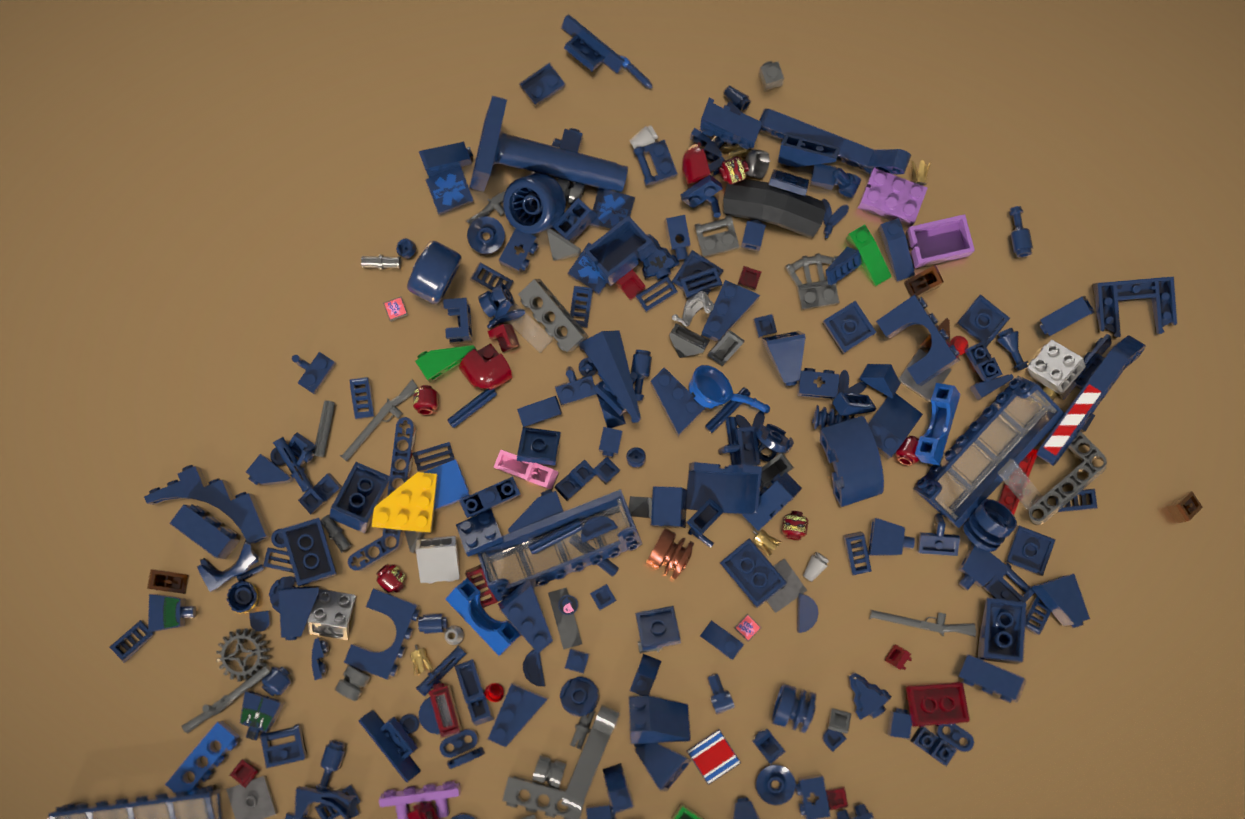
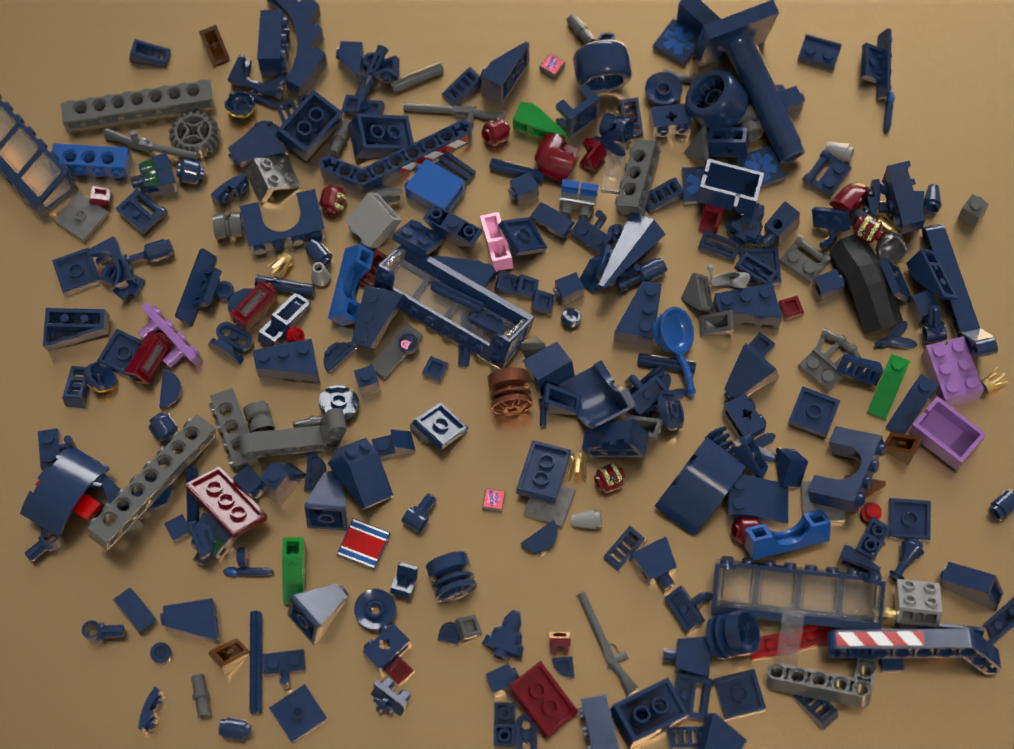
camera: 55 degrees right, 15 degrees down
dark blue torso [148,594,196,632] -> none
dark blue tile [249,611,271,631] -> none
dark blue plate [292,352,336,395] -> none
yellow plate [372,472,438,533] -> none
dark blue slope [700,620,744,660] -> none
none -> dark grey brick [61,80,216,132]
none -> dark blue tile [304,452,327,492]
none -> dark blue slope [480,41,529,105]
none -> dark blue brick [508,172,539,205]
none -> dark blue tile [552,656,575,679]
none -> dark grey hips [559,179,599,221]

